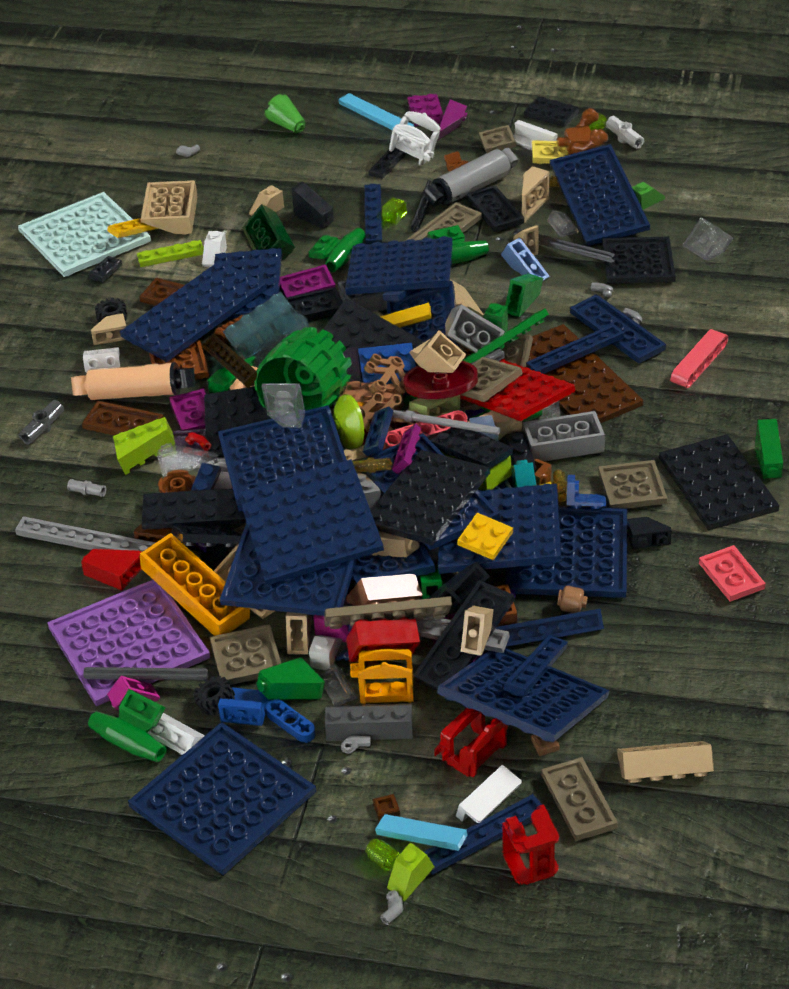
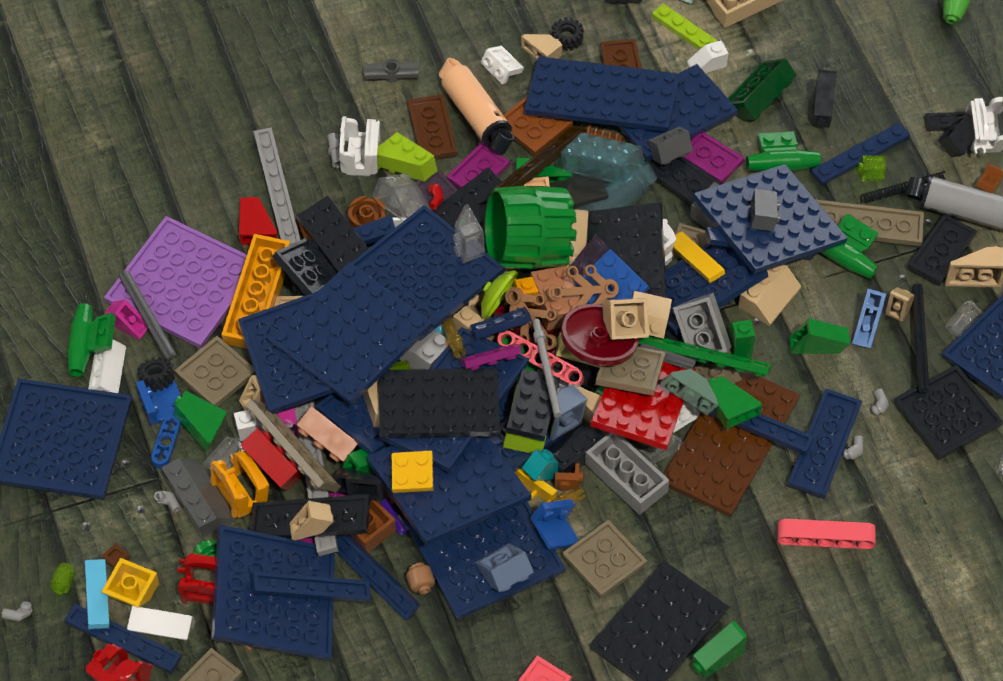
camera: 55 degrees right, 15 degrees up
tan slope [249,185,284,216] -> none
lime slope [387,842,435,902] -> none
black slope [627,516,672,549] -> none
none -> yellow slope [101,558,159,608]
none -> green plate [193,539,217,557]
none -> white animal [339,116,380,176]
none -> sand blue slope [475,544,534,592]
none -> dark grey brick [648,126,693,164]
none -> sand green slope [660,369,718,415]
none -> green slope [708,376,762,430]
none -> brick [751,189,780,231]
none -> black brick [938,114,975,157]

